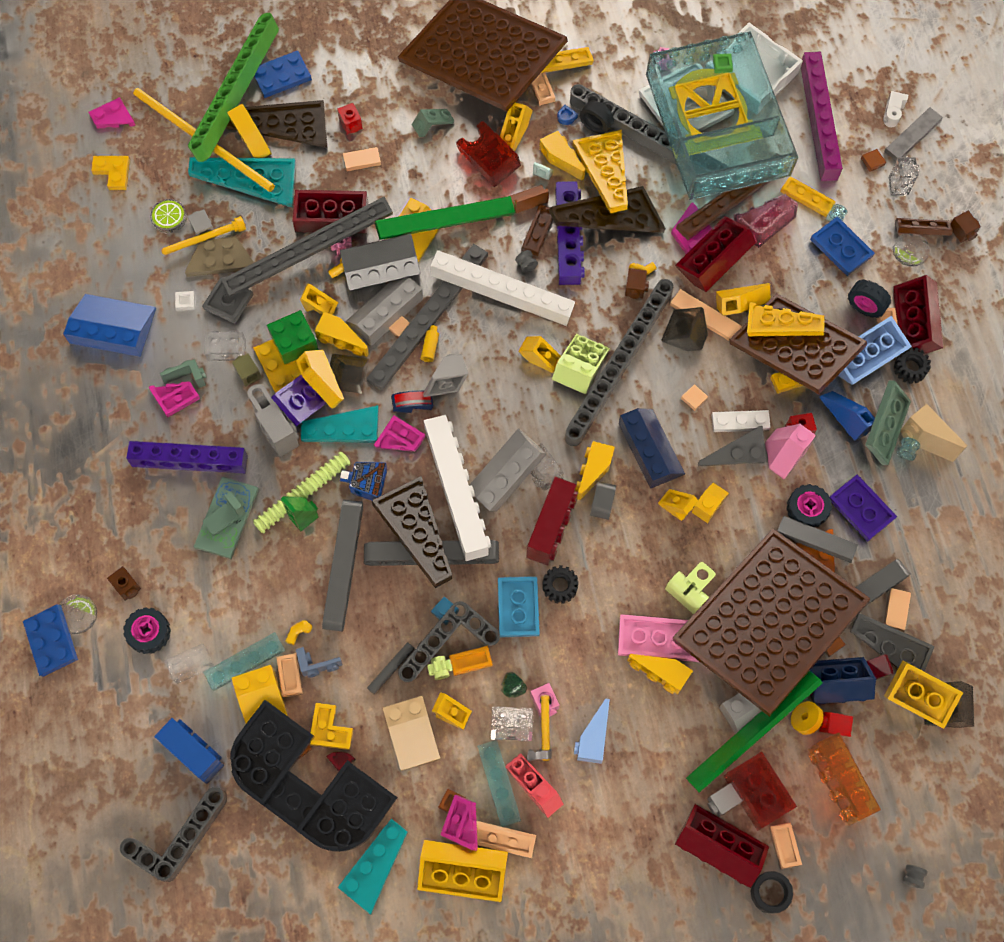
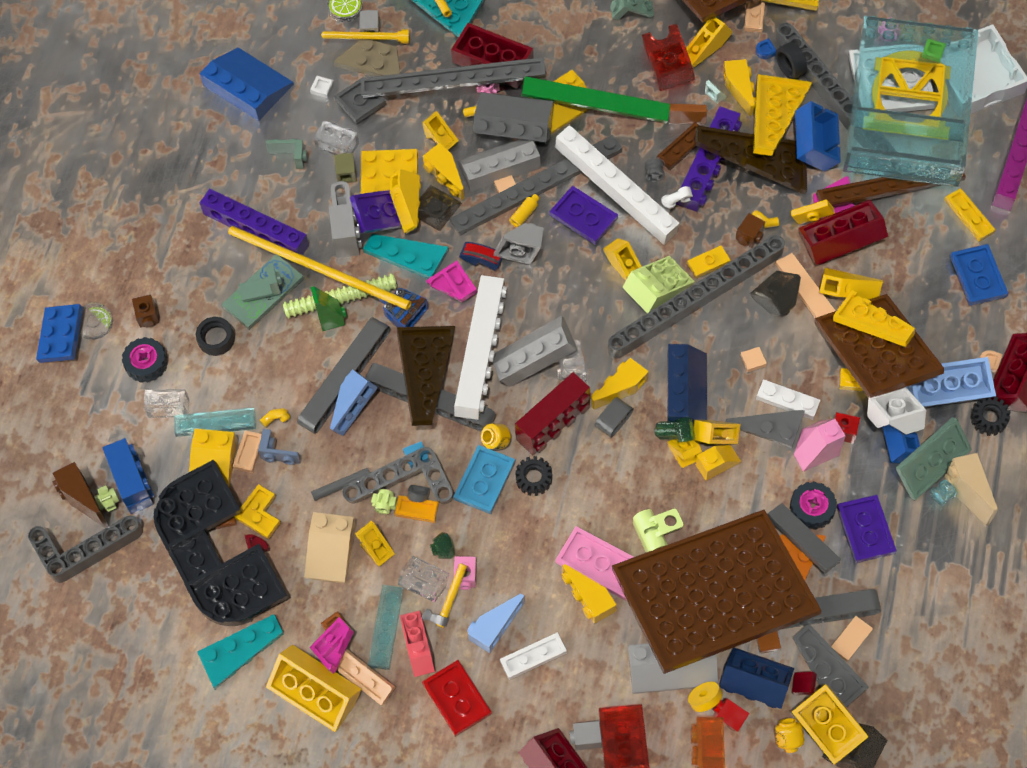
camera: 30 degrees right, 5 degrees down
dark pink wing [149,381,200,418] -> none
green brick [267,310,319,365] -> none
light nougat tile [343,147,381,171] -> none
green tile [686,671,822,793] -> none
clear pink wedge [733,194,798,248] -> none
clear light blue bush [829,204,848,221] -> none
black wheel [847,279,891,318] -> none
none -> reddish brown slope [52,462,108,528]
none -> yellowish green gear [94,485,119,512]
none -> black tyre [195,316,235,356]
none -> yellow piece [228,226,411,310]
none -> medium blue slope [330,369,378,436]
none -> dark grey tile [407,485,430,502]
none -> red tile [422,660,492,737]
none -> yellow head [481,423,511,450]
none -> white plate [500,632,567,680]
none -> dark purple plate [549,185,618,245]
none -> clear green piece [654,417,695,442]
none -> white piece [660,186,693,213]
none -> yellow plate [687,246,731,279]
none -> yellow slope [692,420,740,444]
none -> yellow head [775,718,805,753]
none -> yellow plate [791,200,835,224]
none -> blue piece [795,101,841,172]
none -> white slope [867,387,926,434]

